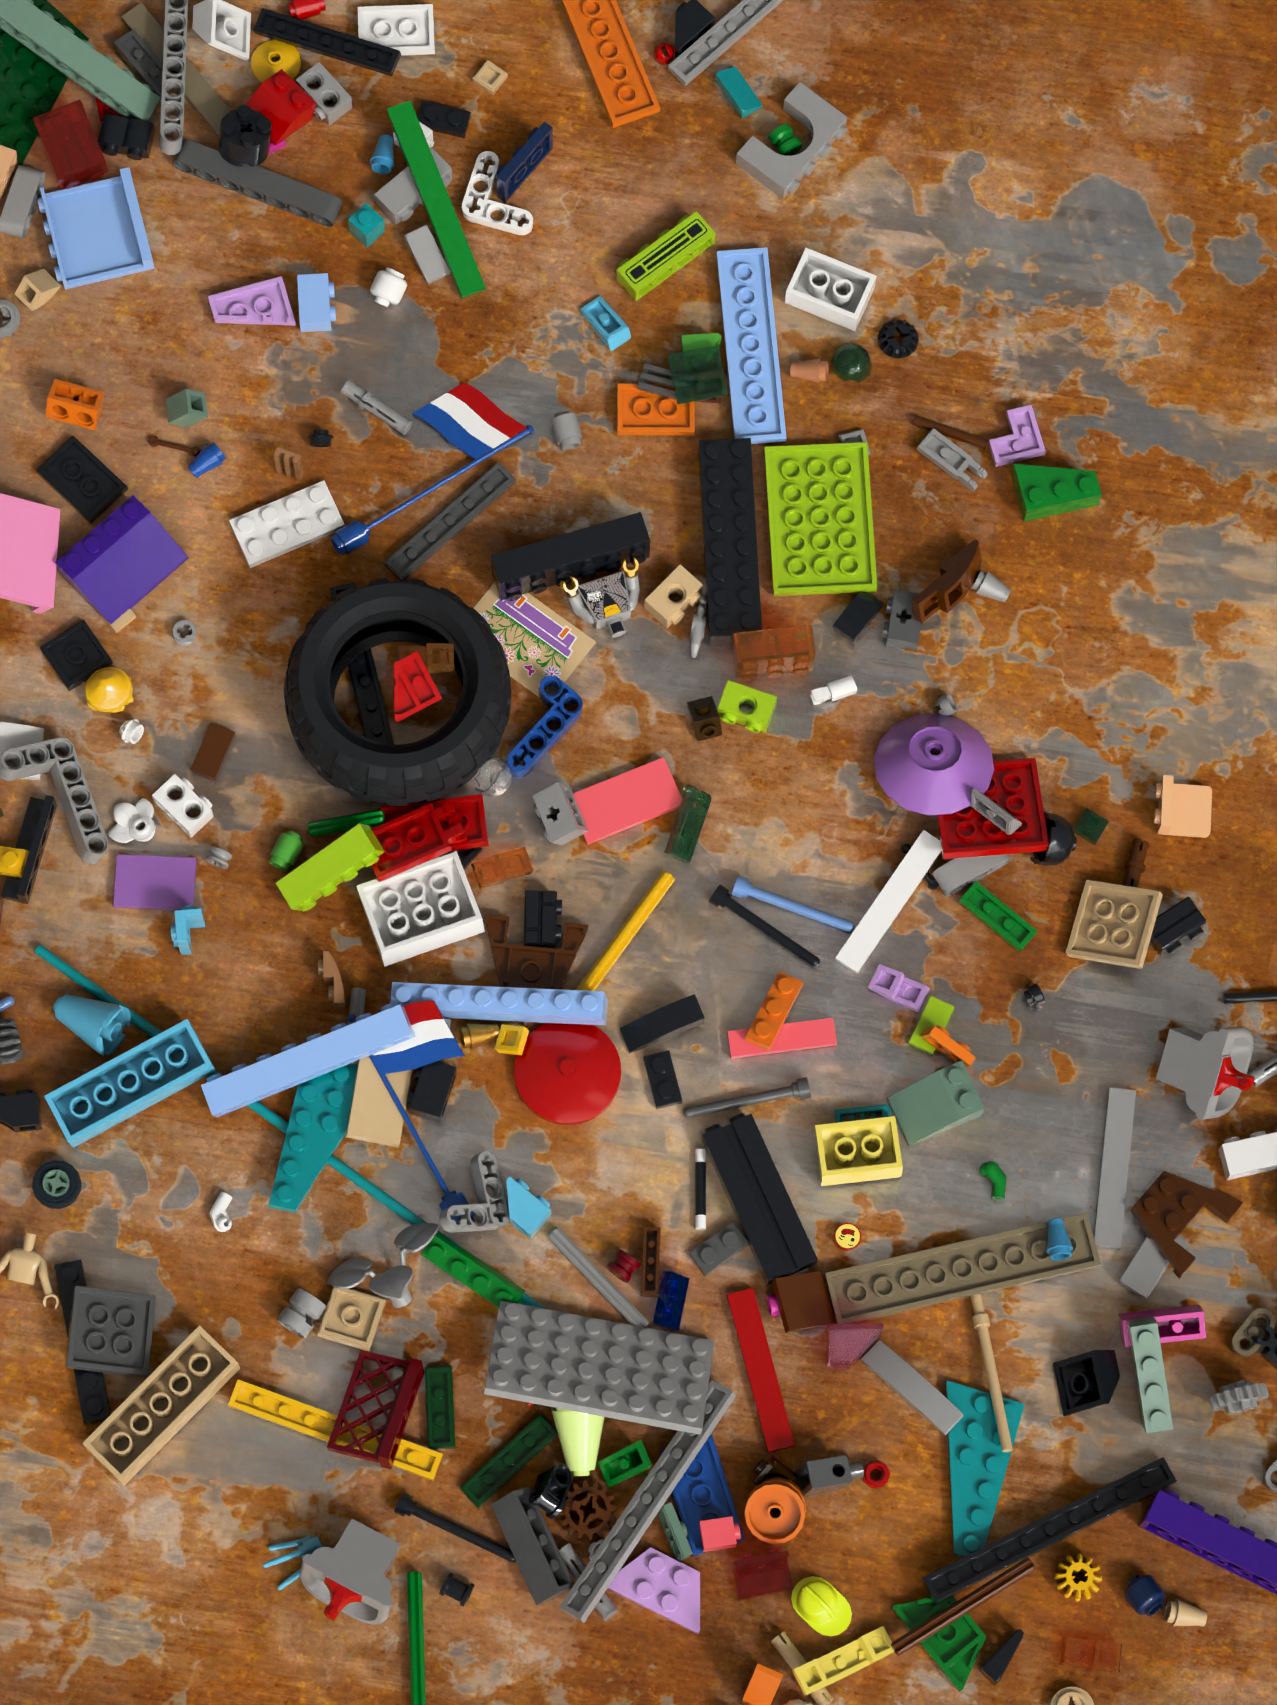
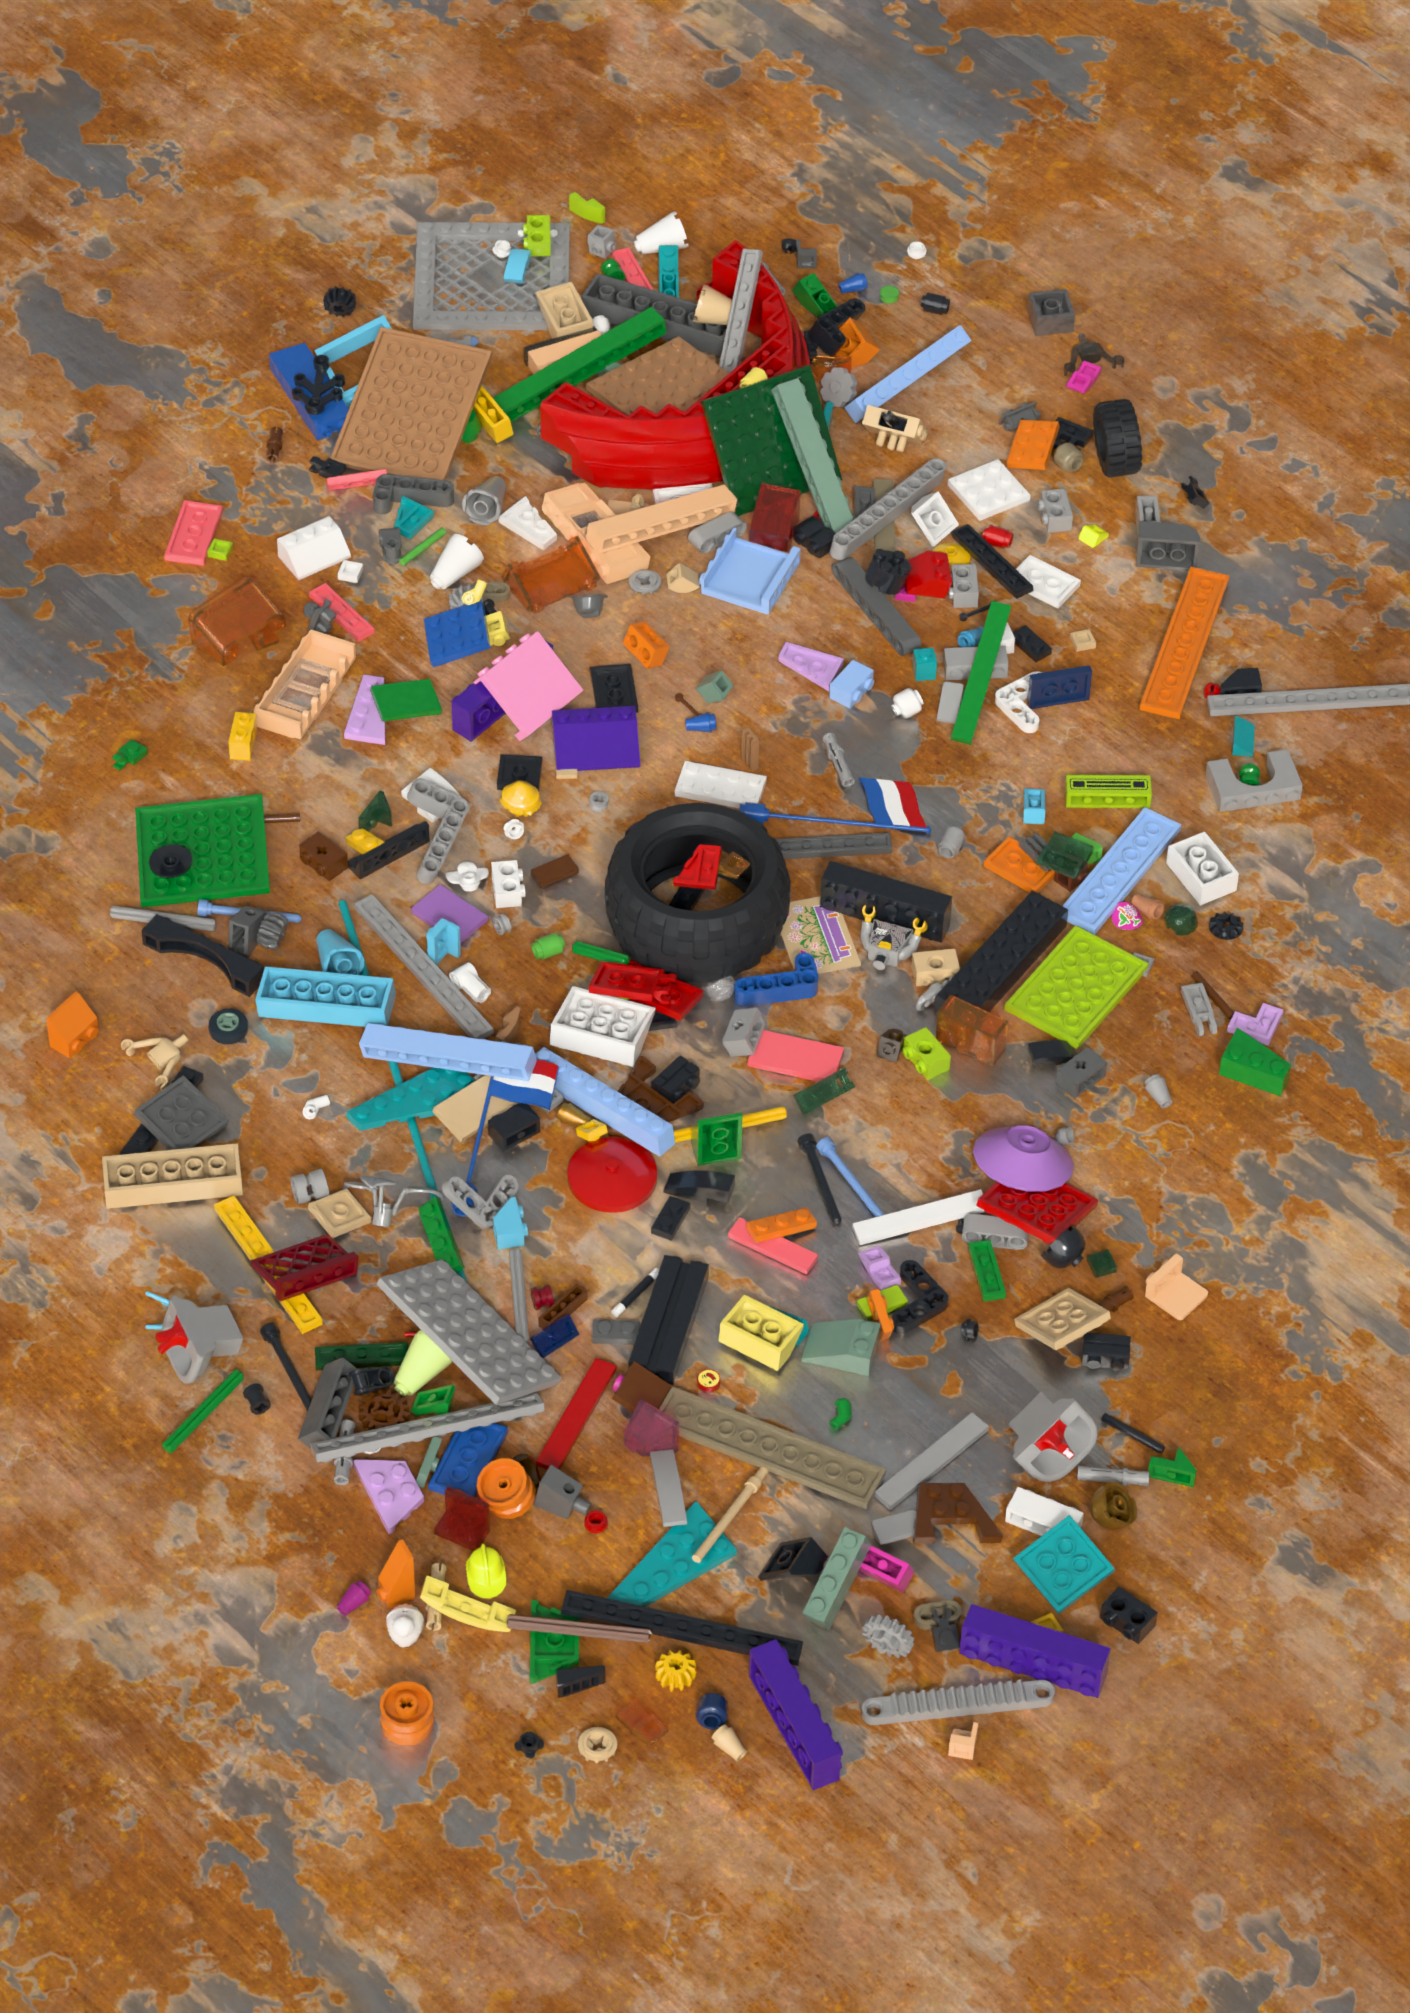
camera: 40 degrees right, 25 degrees down
lime brick [276,823,385,912] -> none
black plate [308,429,334,447] -> none
dark green tile [425,1366,456,1450] -> none
clear orange slope [471,847,534,889] -> none
dark grey piece [683,1077,811,1118] -> none
coral brick [699,1516,741,1552] -> none
white bar [810,675,857,705] -> none
reddish brown slope [911,539,982,623] -> none
light grey slope [971,788,1022,835] -> none
dark azure cone [1046,1218,1073,1261] -> none
none -> light grey plate [354,894,494,1039]
none -> white piece [449,963,491,1003]
none -> green slope [691,1112,743,1166]
none -> black beam [891,1260,948,1334]
none -> black hinge [959,601,996,621]
none -> sticker [1111,902,1143,930]

